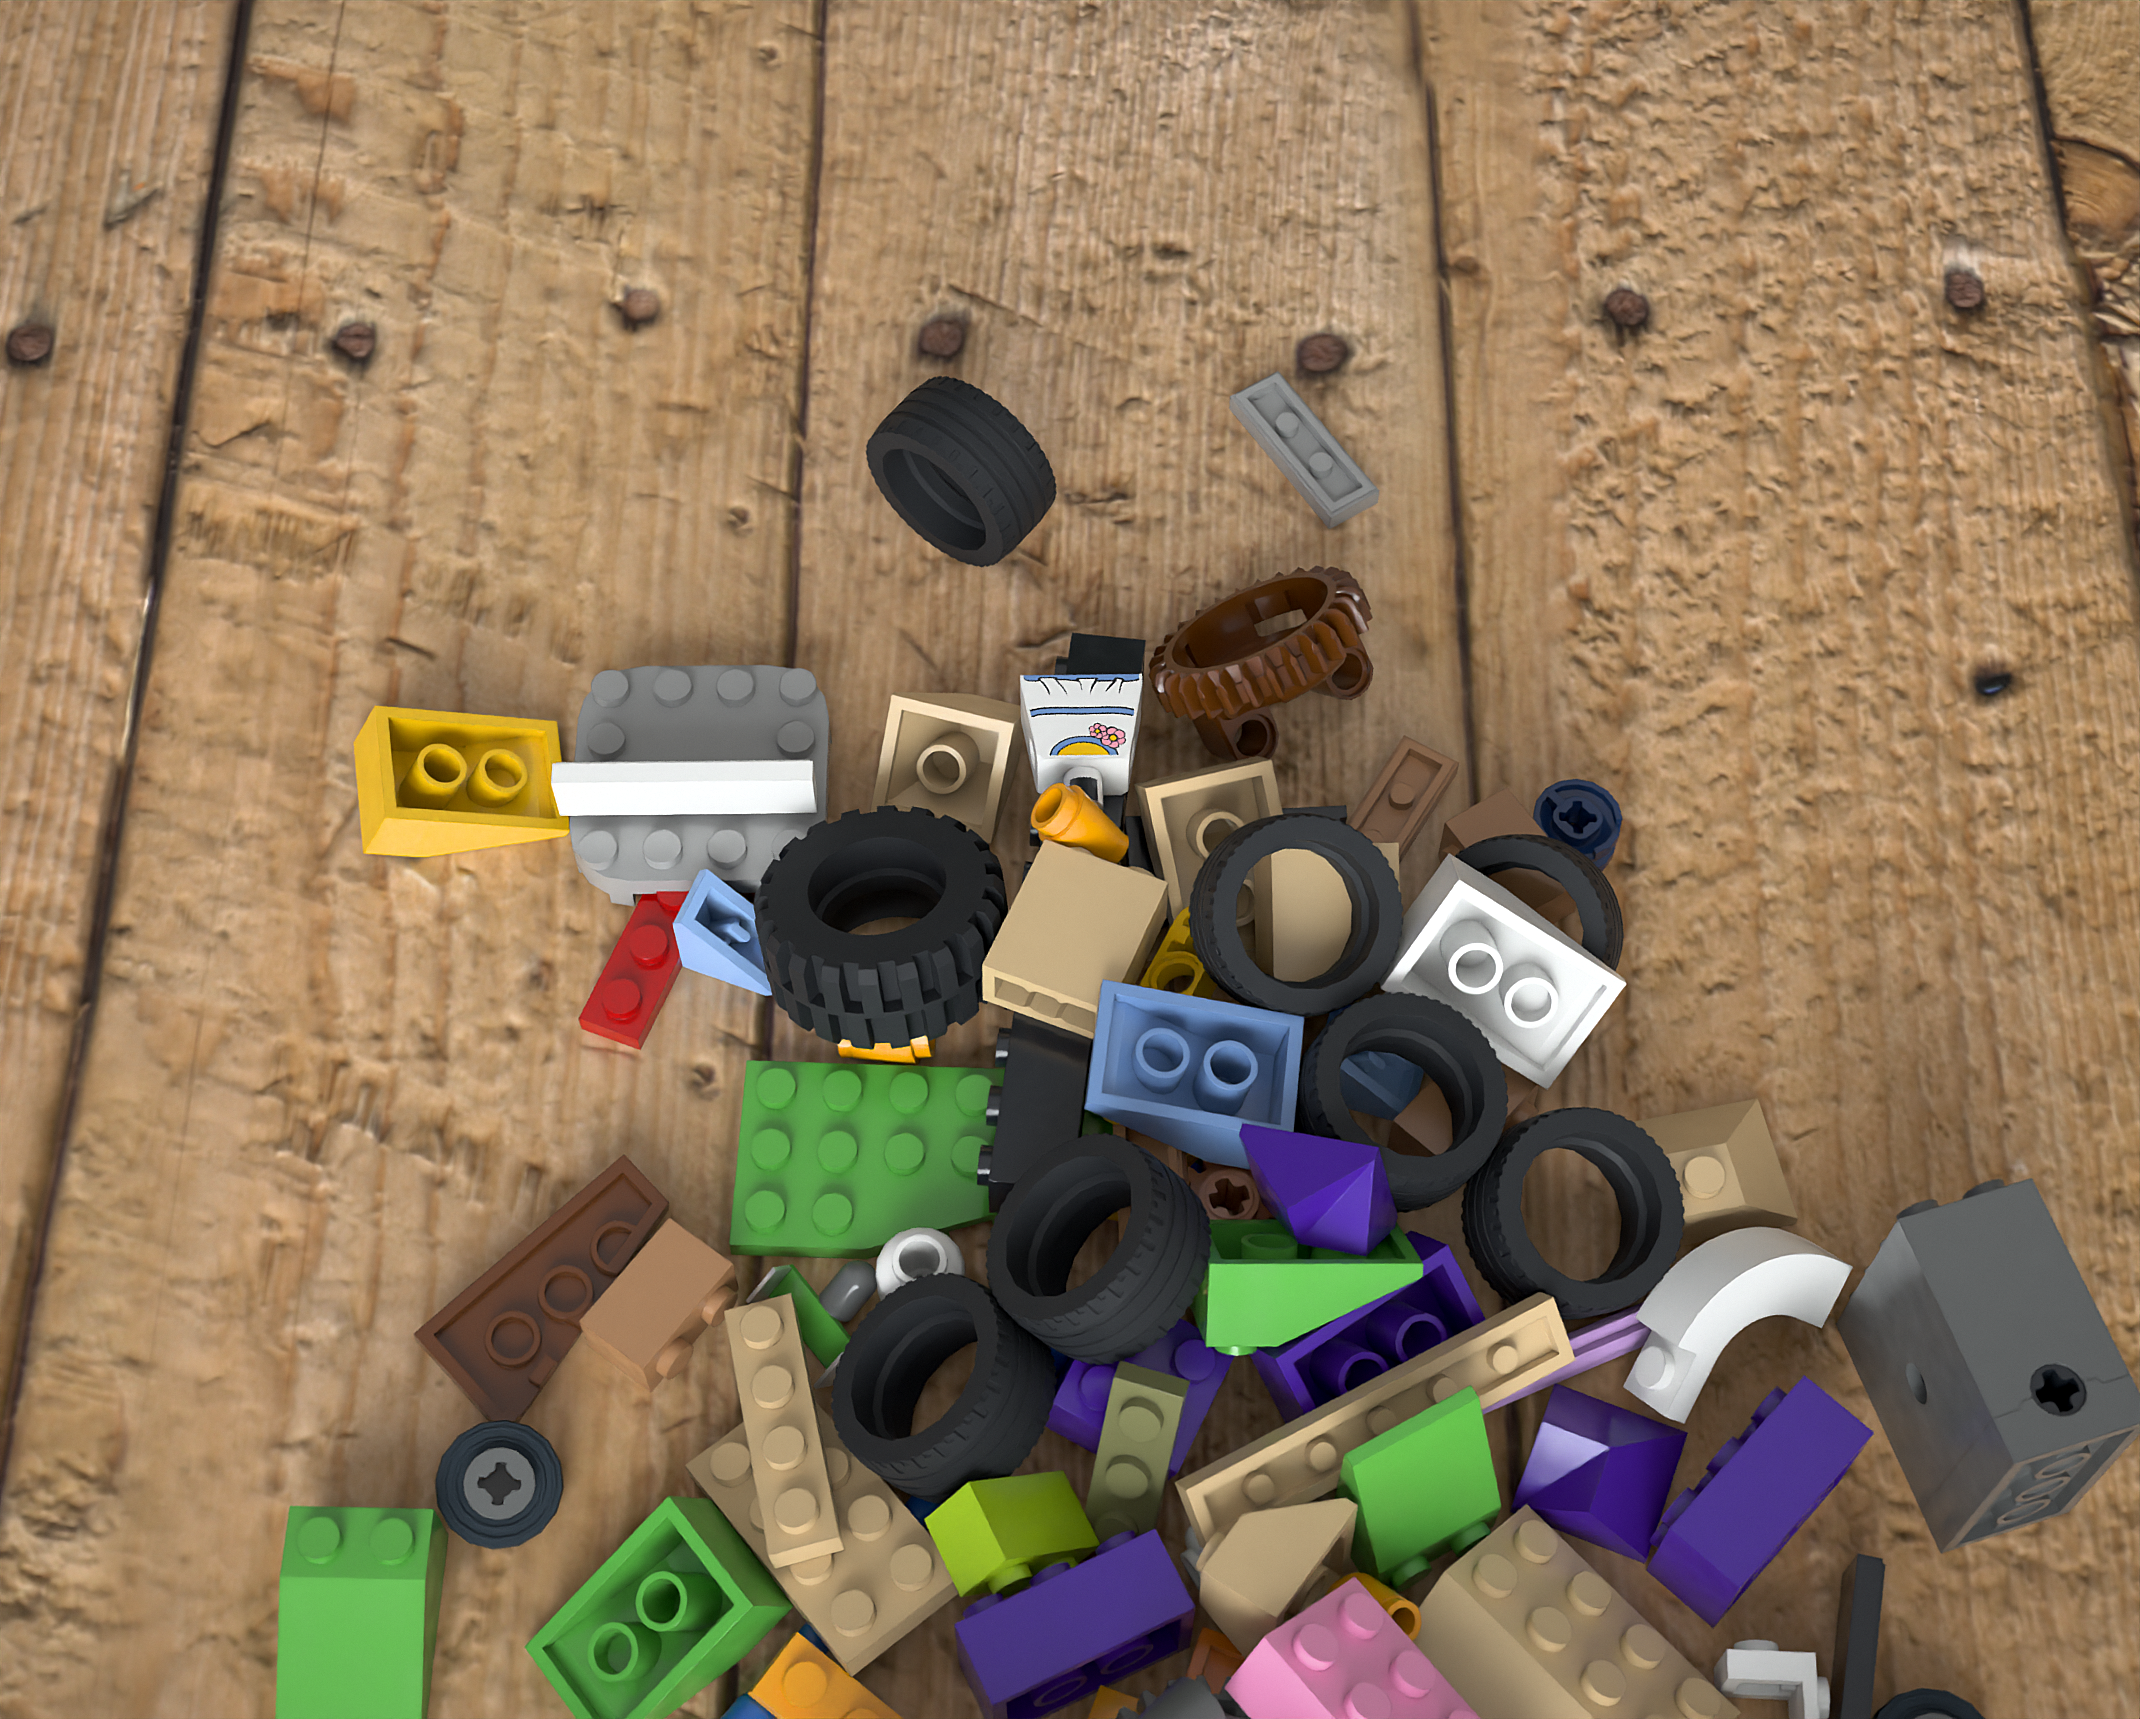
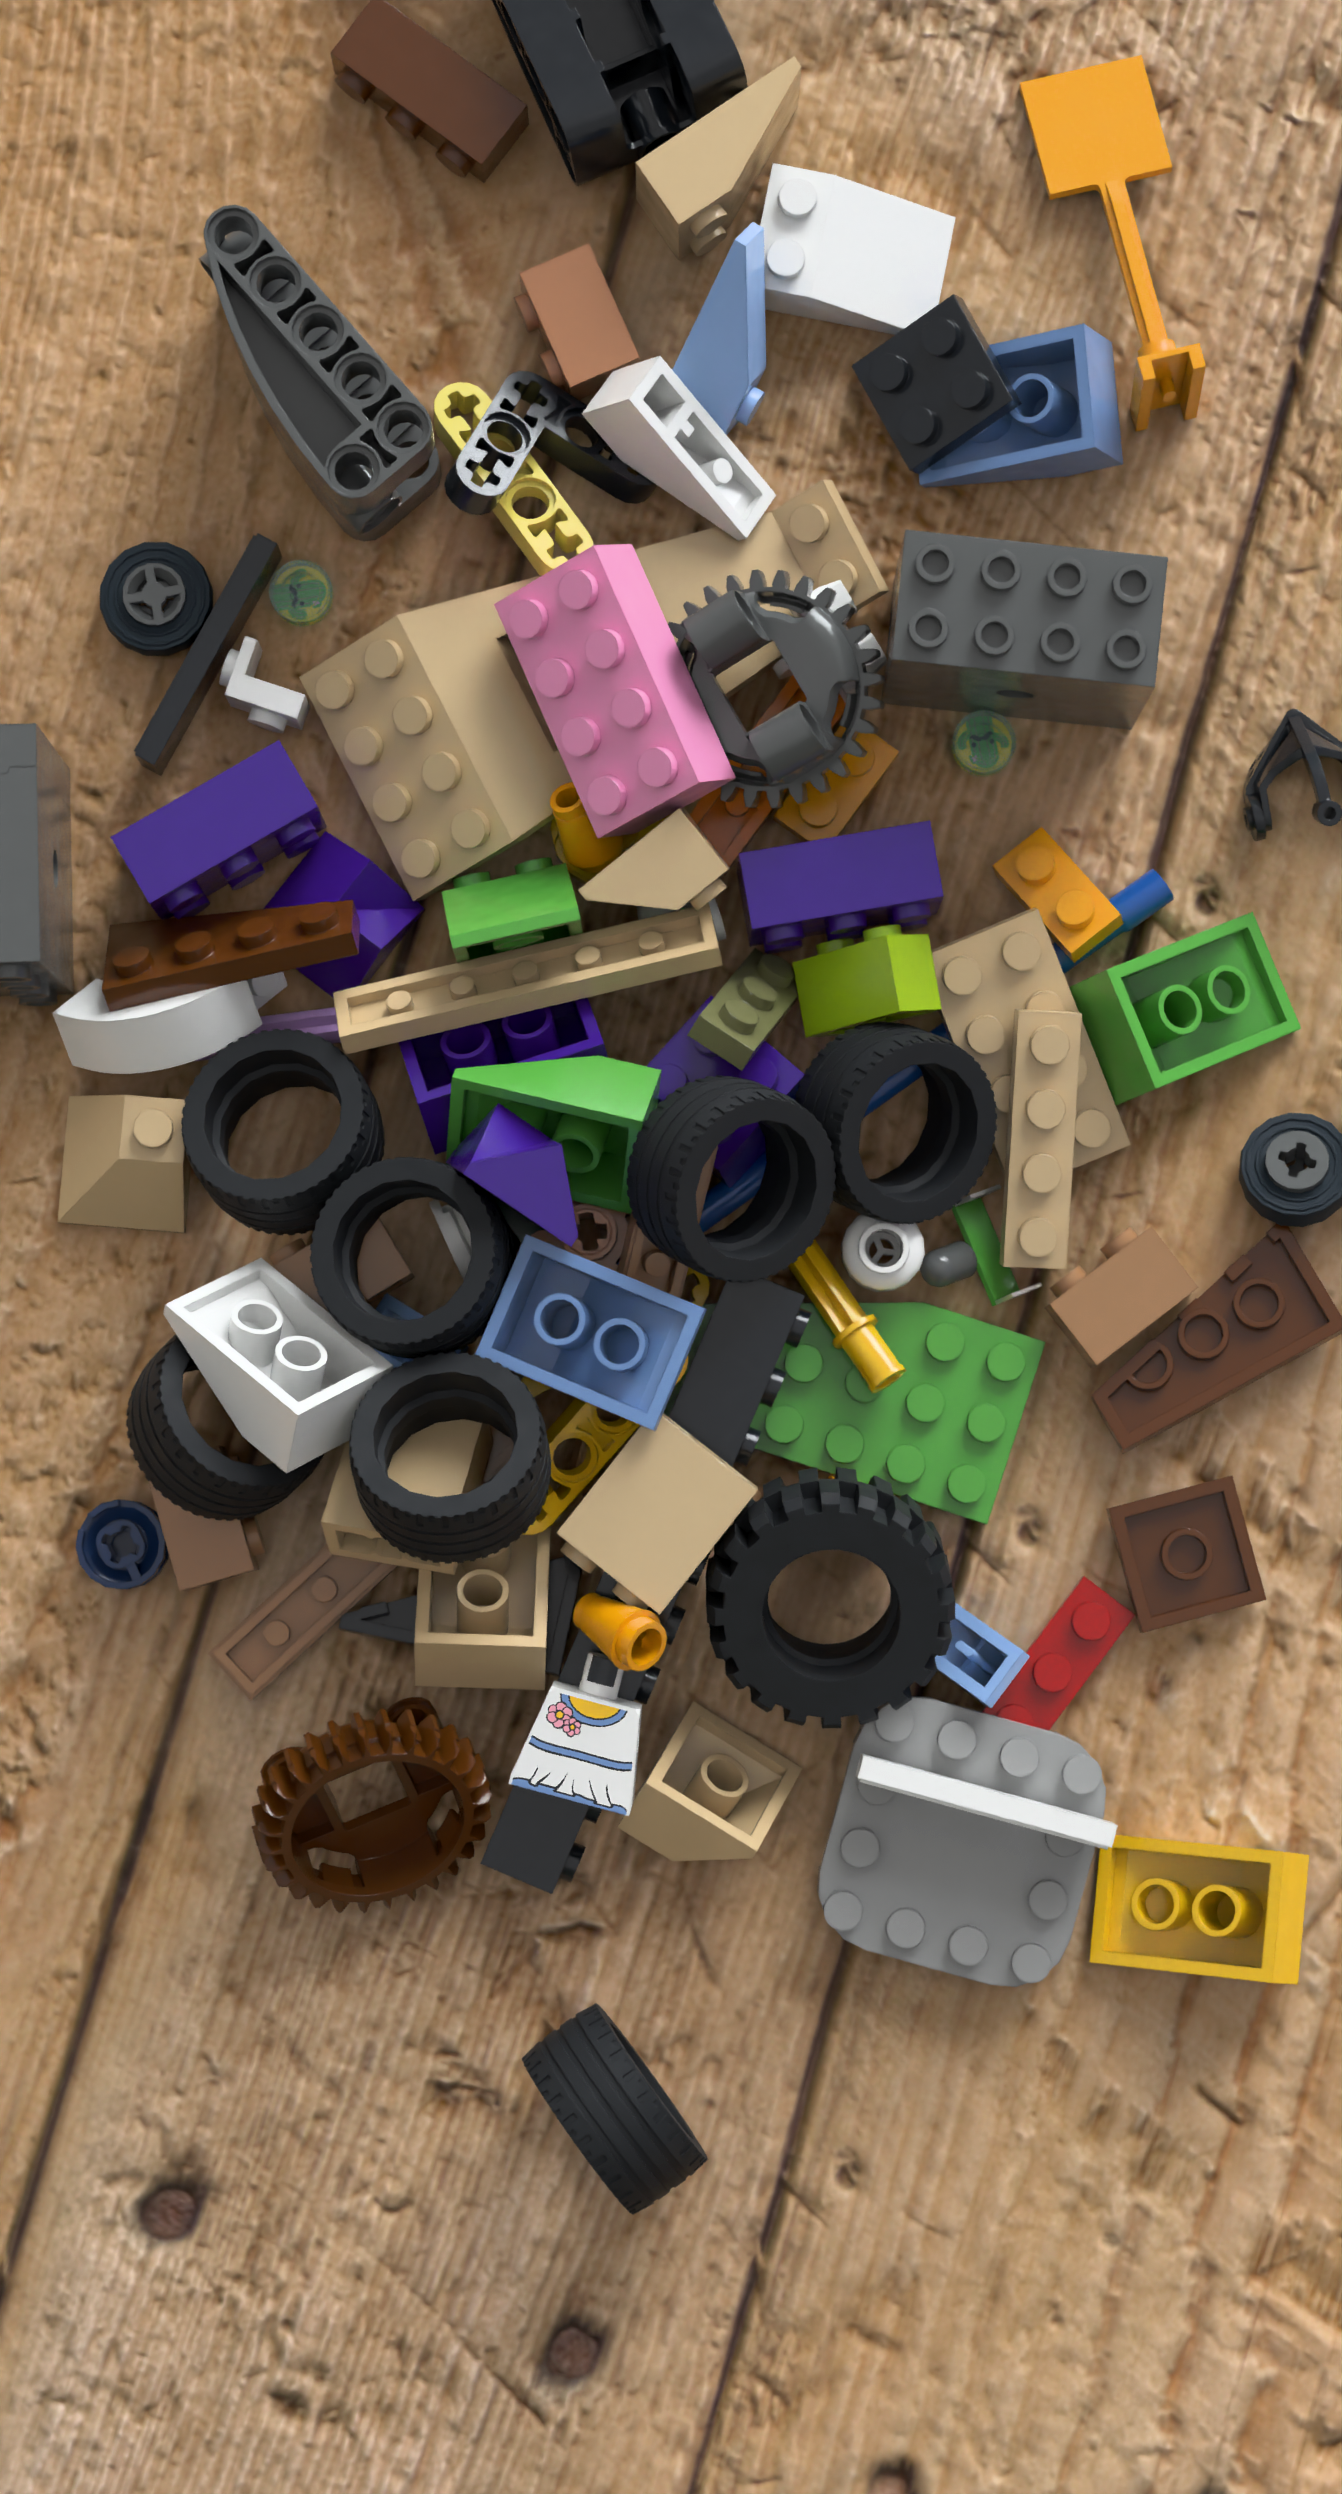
camera: 165 degrees left, 25 degrees up
light grey tile [1229,371,1379,529] -> none
none -> reddish brown wing [102,900,360,1012]
none -> yellow axle [788,1239,906,1394]
none -> reddish brown plate [1106,1476,1266,1633]

